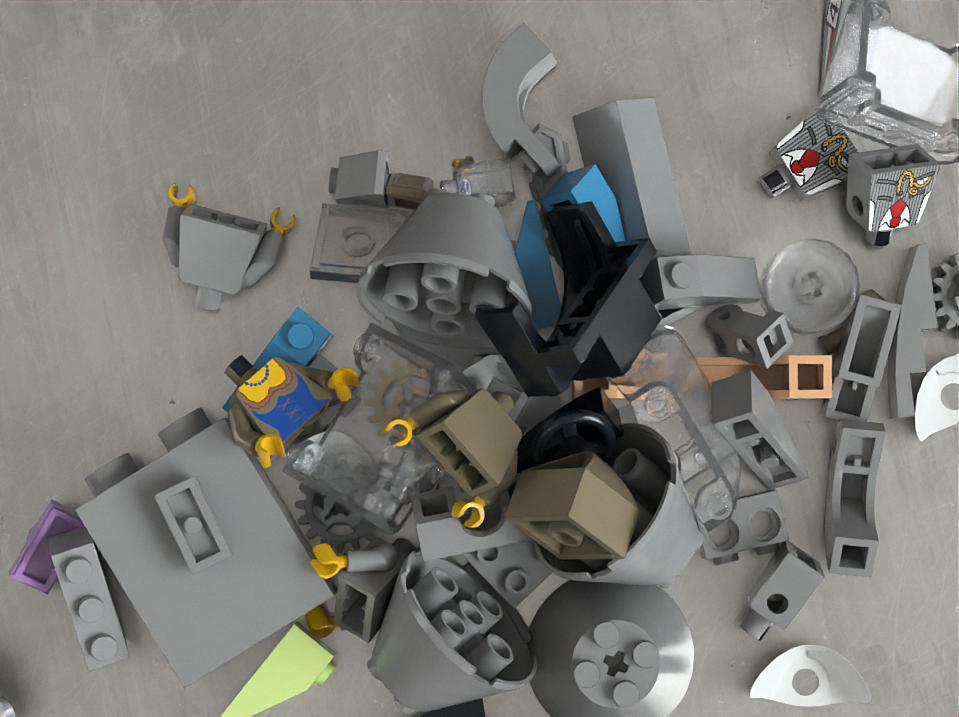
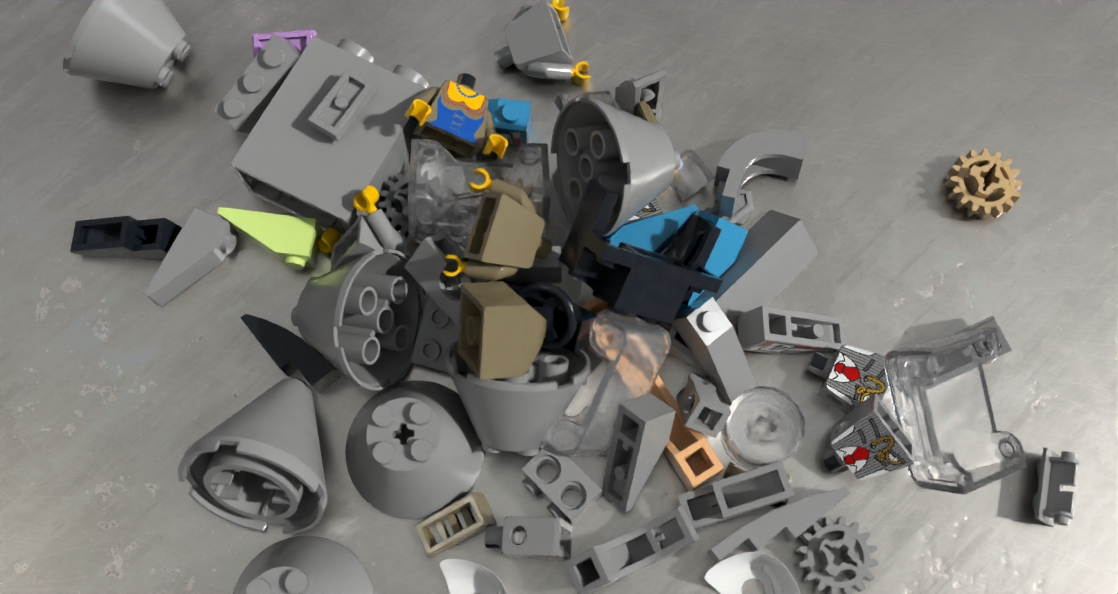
camera: 70 degrees right, 15 degrees down
none -> dark tan slope [414,492,497,558]
none -> light grey slope [737,305,846,353]

